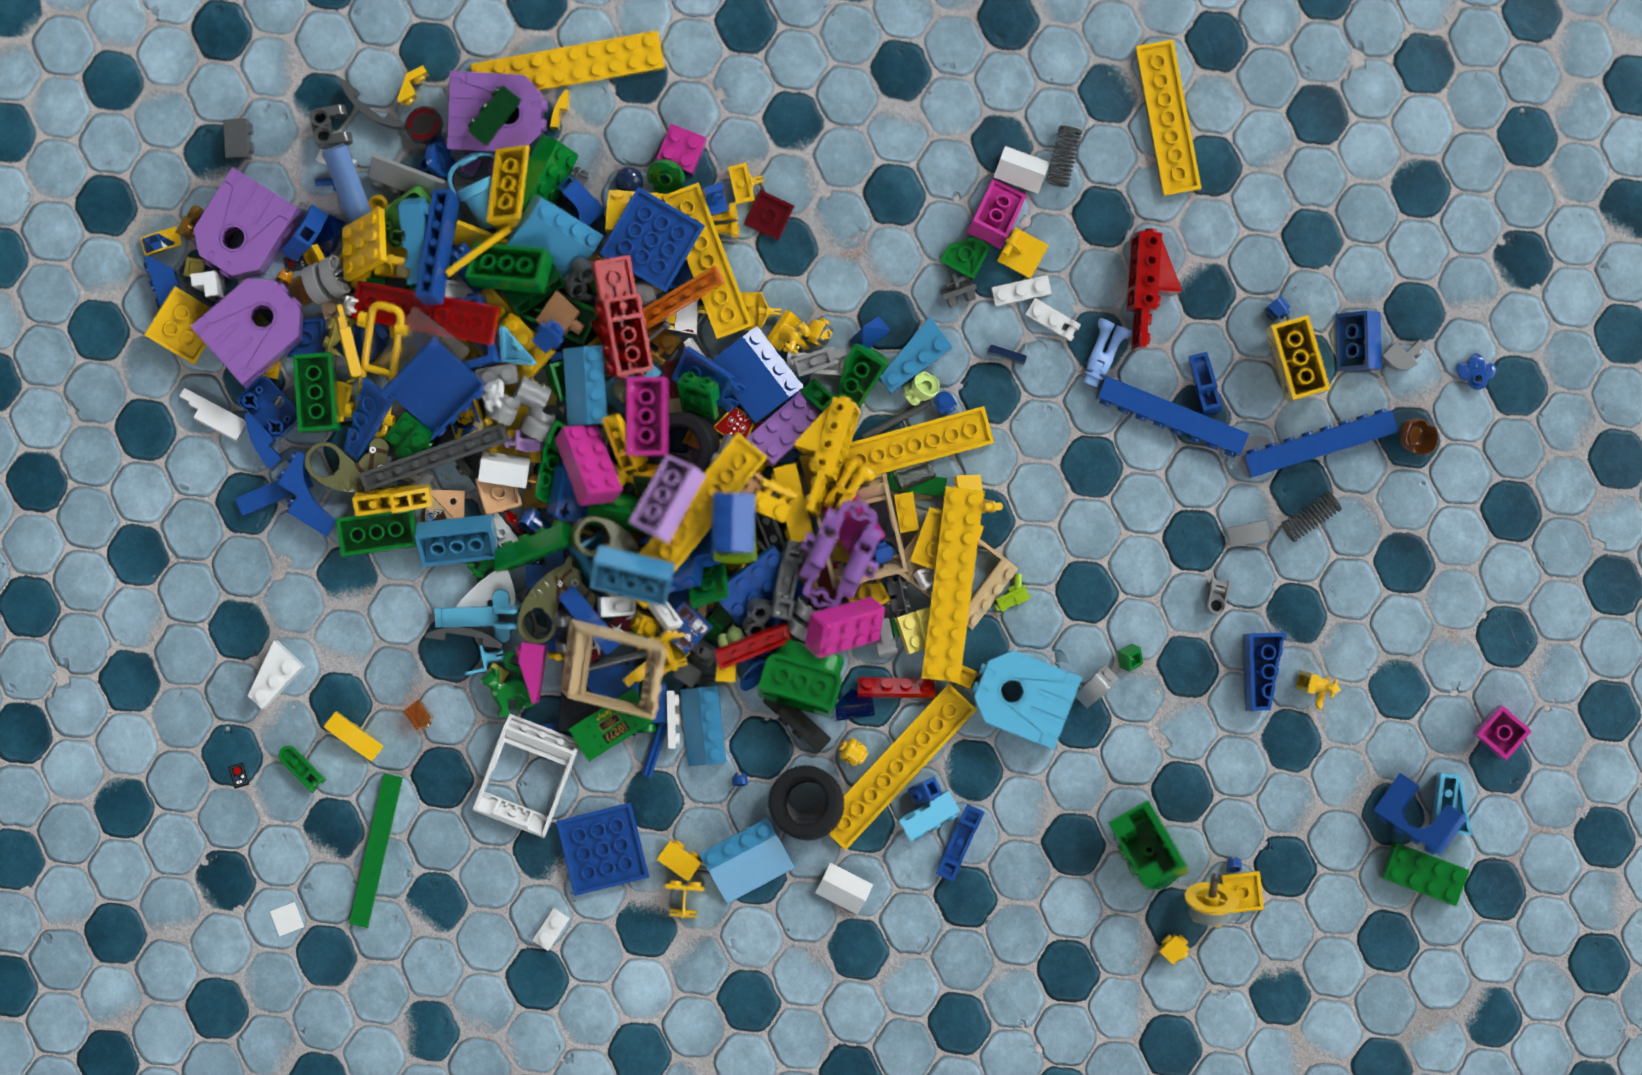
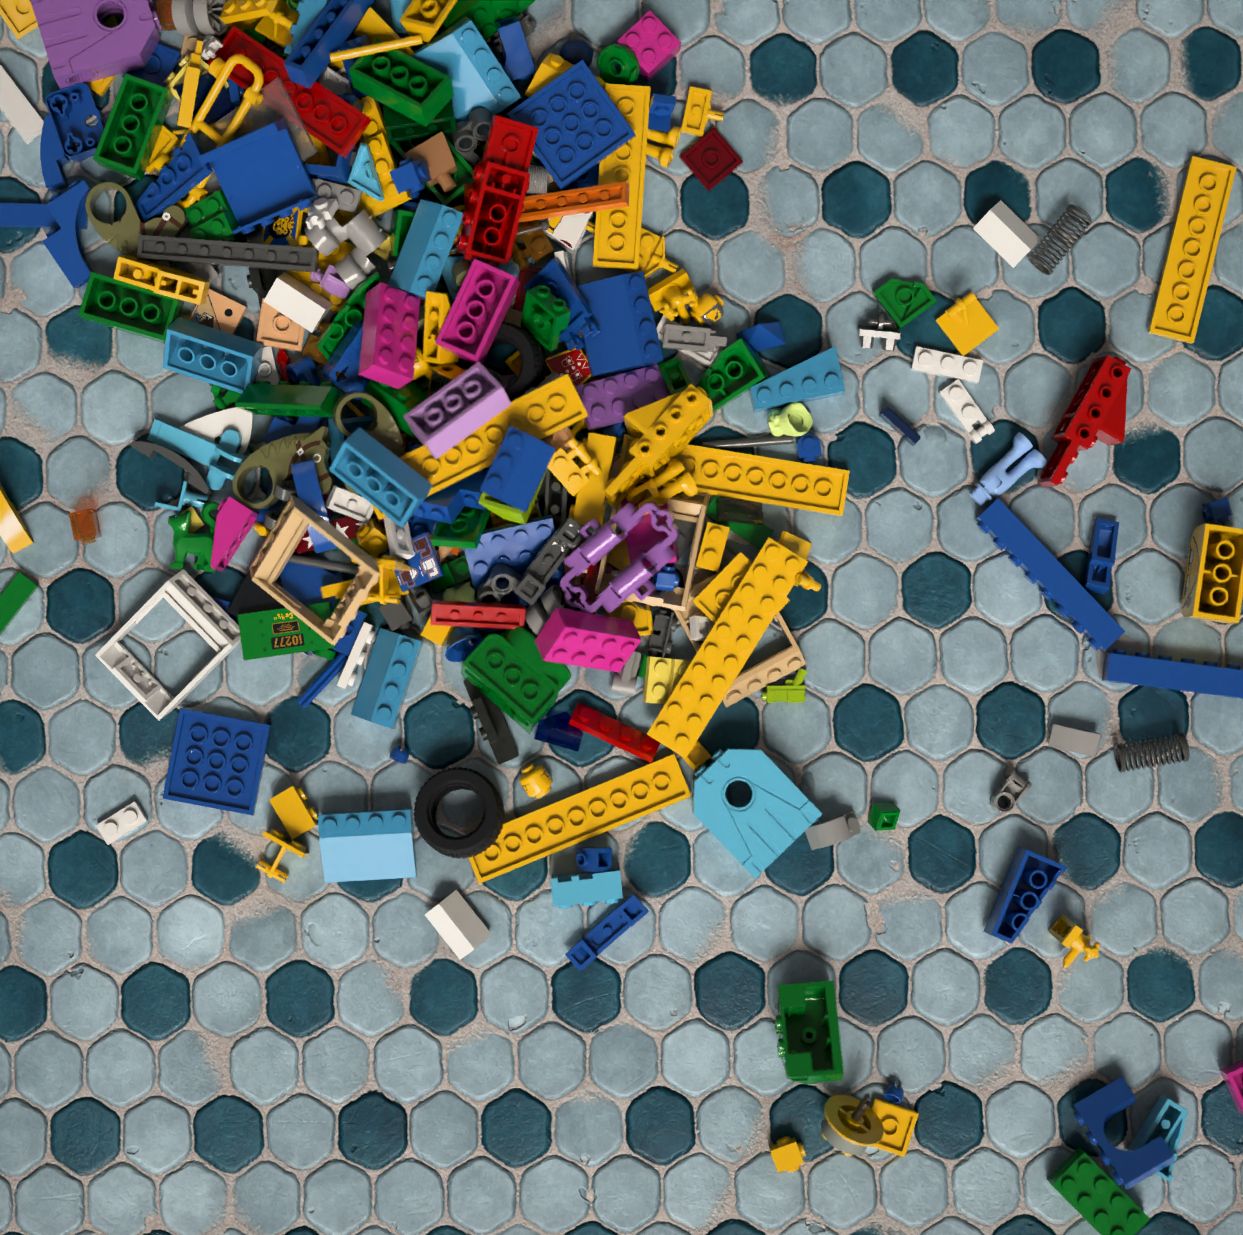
camera: 25 degrees right, 0 degrees up
dark pink slope [967,178,1027,249] -> none

